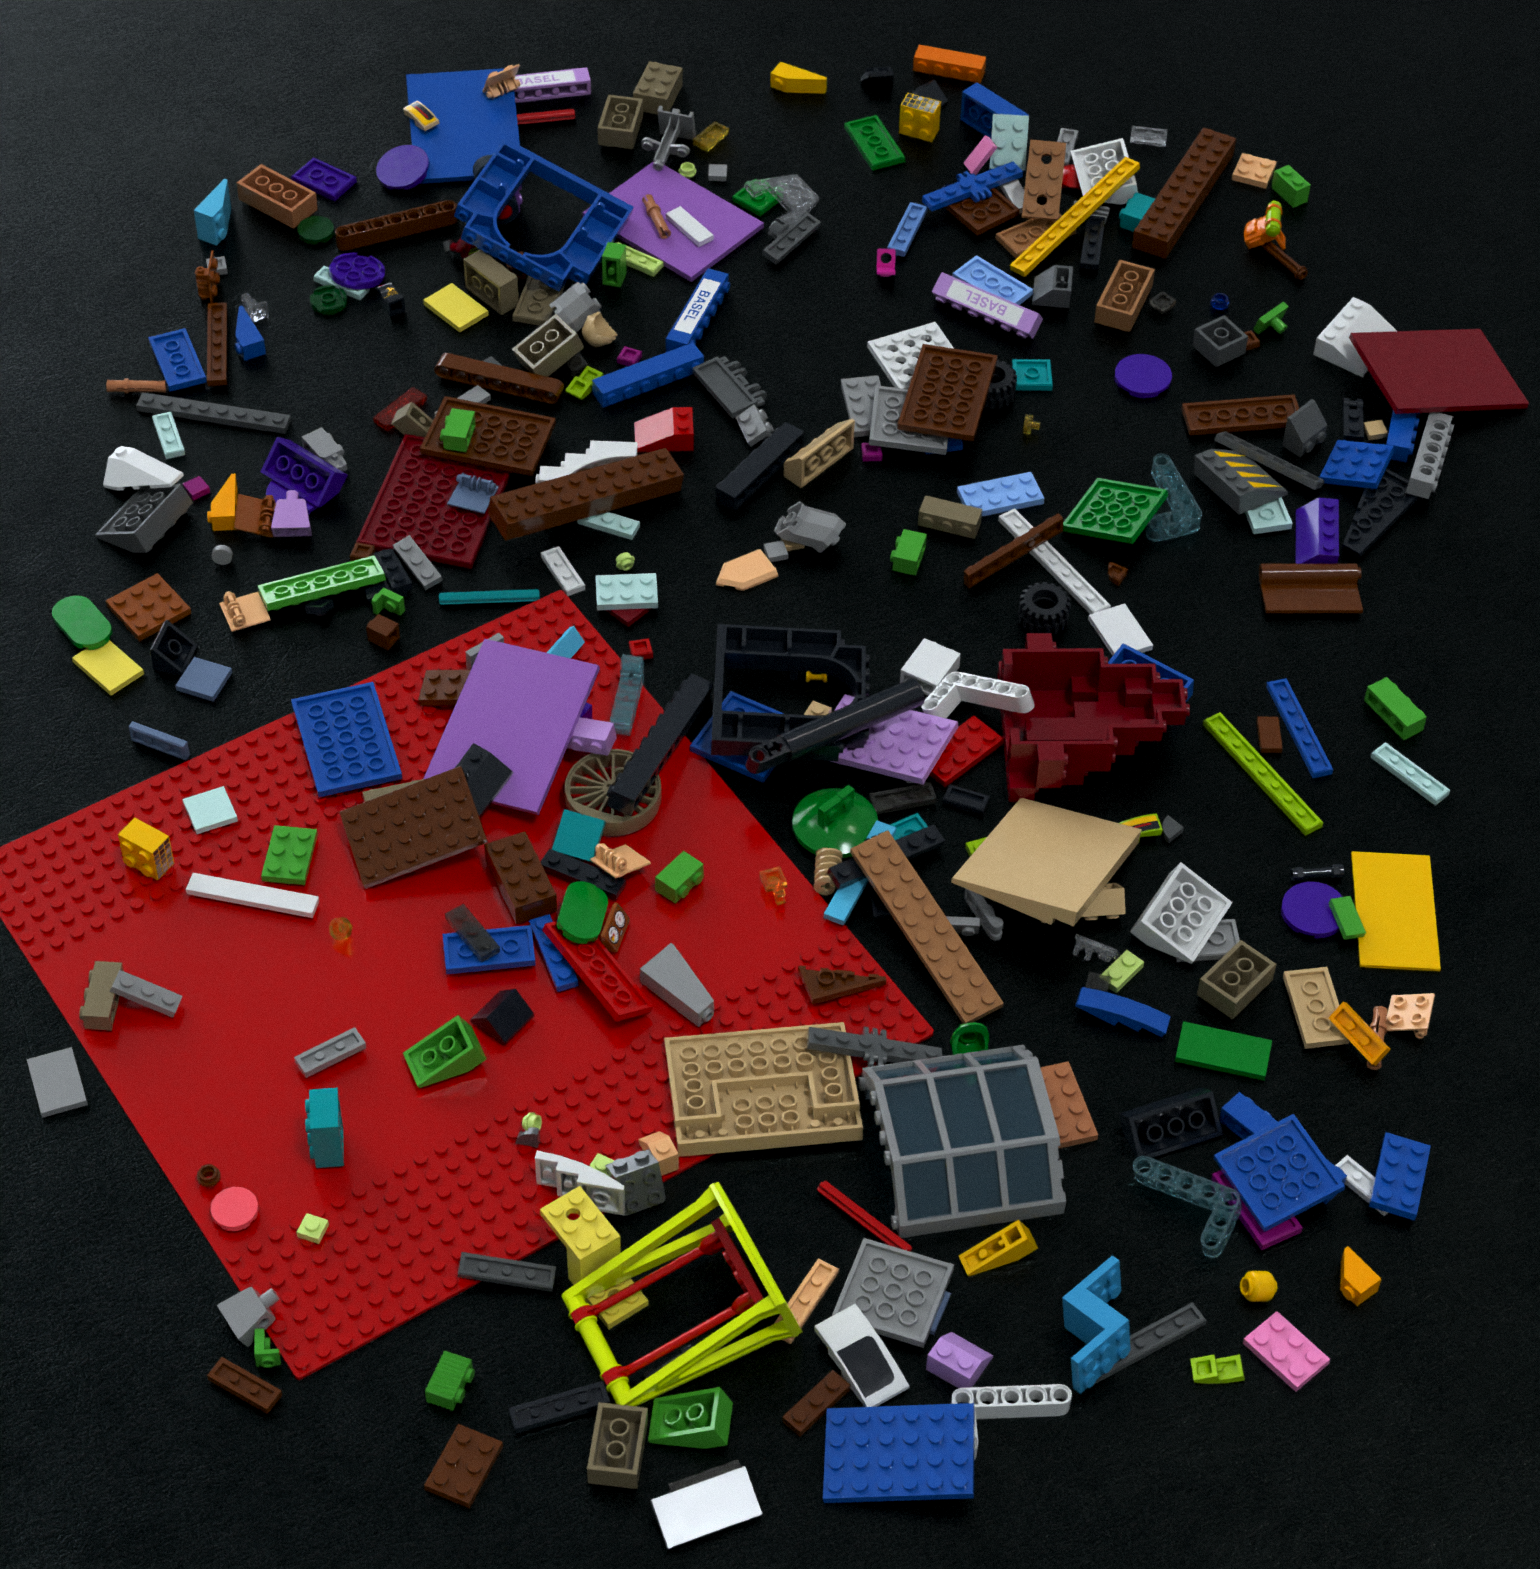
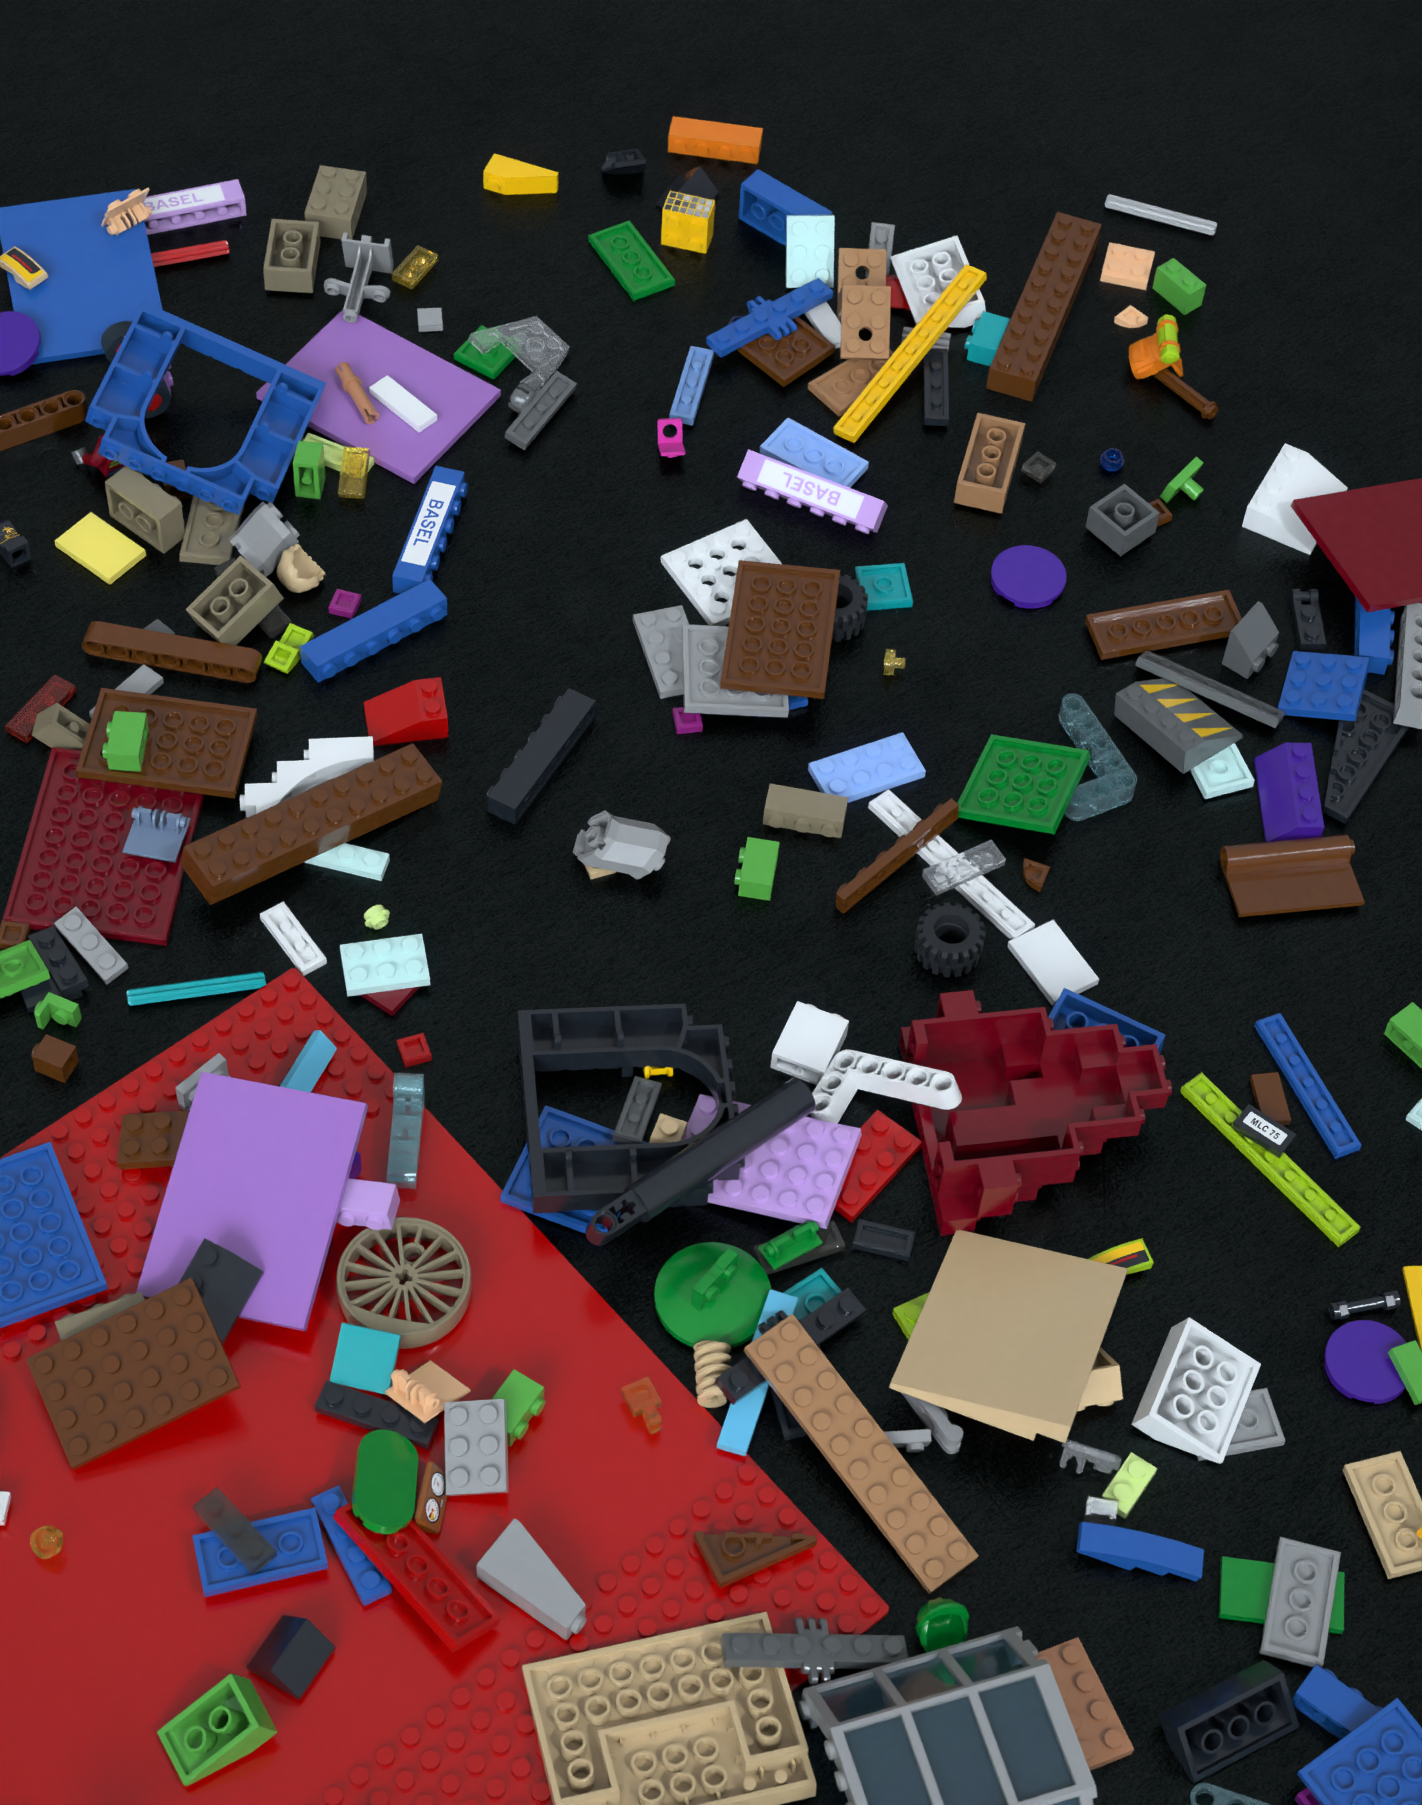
camera: 10 degrees left, 5 degrees up
light grey plate [294,1027,366,1078] -> none
reddish brown brick [484,832,557,924] -> none
black brick [606,673,714,816] -> none
yellowish green plate [679,162,696,179] -> none
dark grey hinge [692,356,767,419] -> none
light nougat tile [716,549,778,591] -> none
light grey bracket [735,405,774,447] -> none
light grey tile [764,540,788,562] -> none
tan slope [784,419,855,488] -> none
bright pink tile [964,135,997,175] -> none
dark grey slope [1032,265,1073,308] -> none
clear plate [1130,126,1167,146] -> none
dark grey tile [1162,815,1184,843] -> none
dark tan brick [1197,940,1276,1020] -> none
tan tile [1363,420,1388,440] -> none
none -> clear yellow plate [338,447,370,499]
none -> light grey plate [444,1399,509,1496]
none -> dark grey tile [612,1076,662,1144]
none -> green hinge [758,1220,823,1270]
none -> clear plate [922,840,1006,896]
none -> light grey axle [1105,194,1217,236]
none -> light nougat tile [1114,305,1148,328]
none -> tile [1232,1104,1297,1158]
none -> light grey tile [1260,1537,1341,1668]

